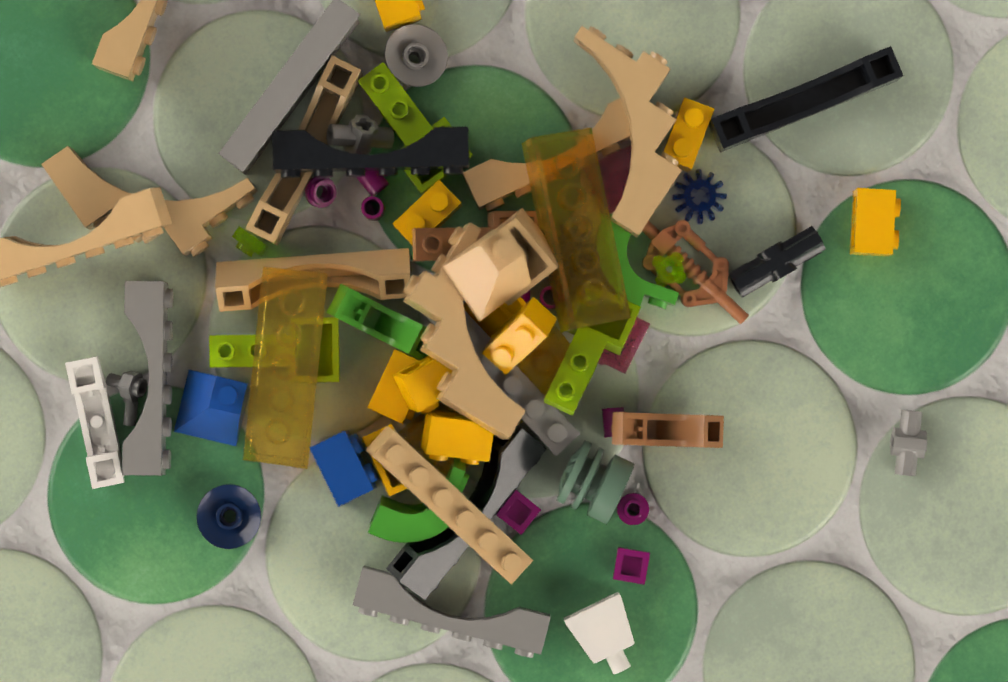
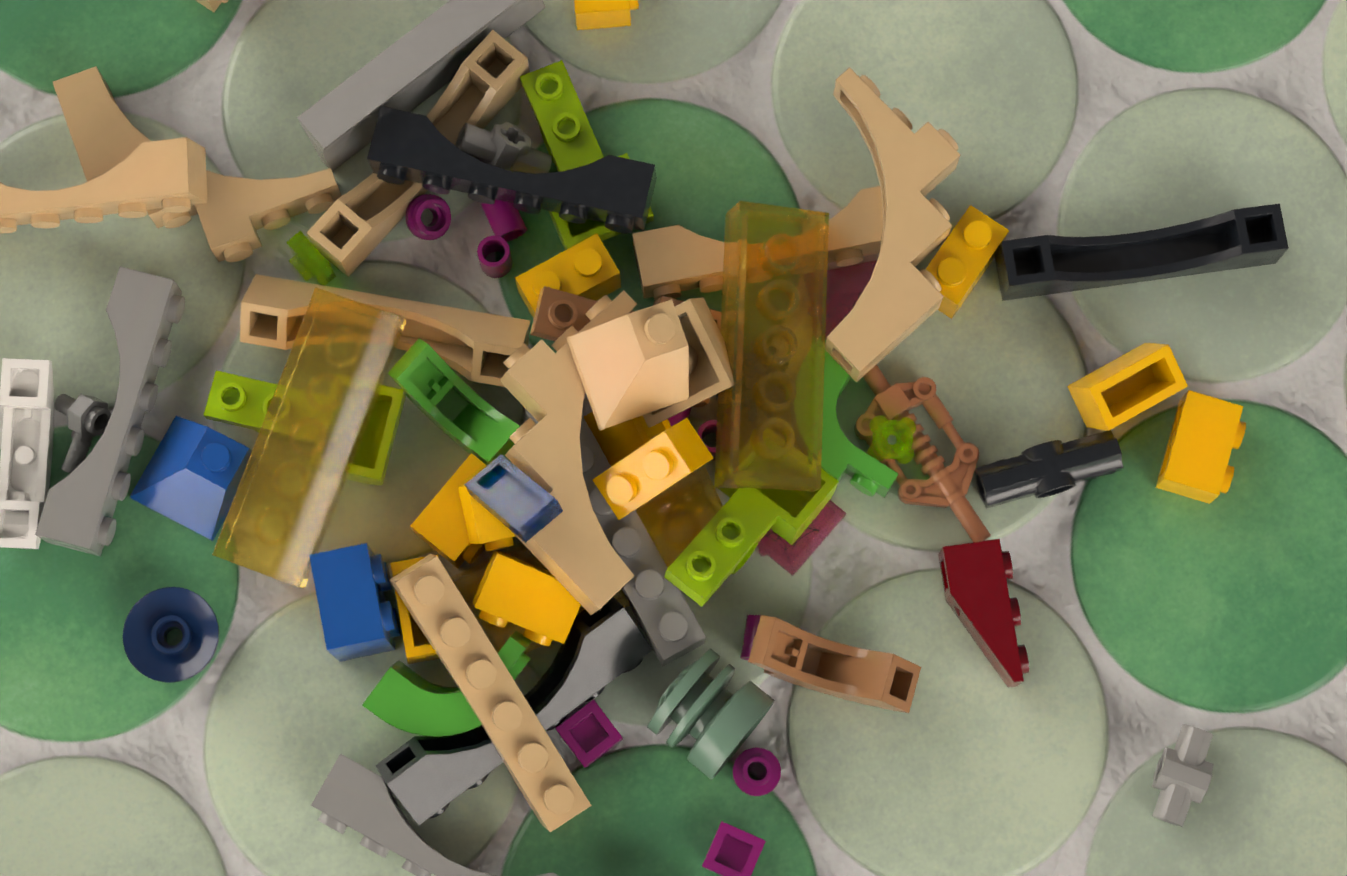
camera: 15 degrees right, 10 degrees down
light grey dish [384,24,448,87] -> none
clear blue gear [671,169,727,225] -> none
none -> clear blue tile [464,454,563,543]
none -> dark red slope [938,539,1029,688]
none -> yellow brick [1067,343,1188,431]

